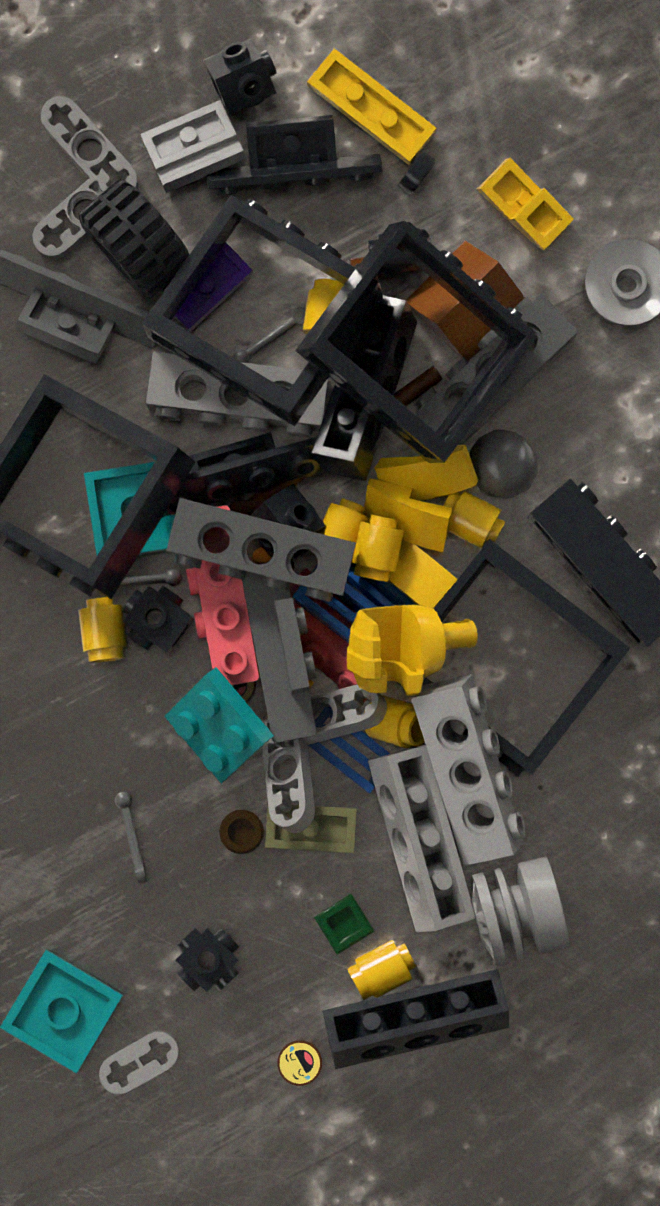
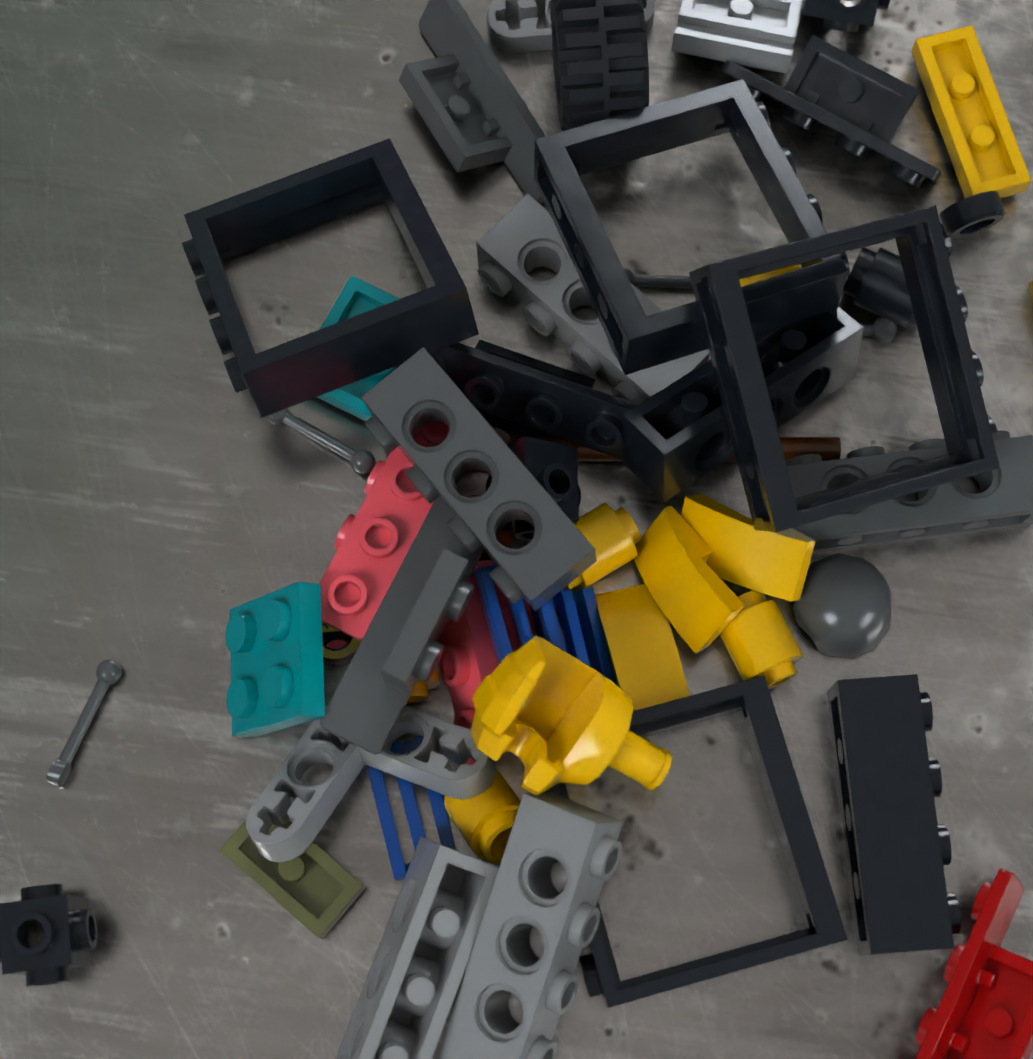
camera: 40 degrees right, 10 degrees down
yellow brick [78,597,127,663] -> none
black brick [122,585,194,656] -> none
dark purple plate [159,243,253,332] -> none
dark brown tile [219,810,264,854] -> none
dark green tile [314,894,375,955] -> none
yellow brick [352,514,404,582] -> none
dark orange slope [406,240,525,361] -> none

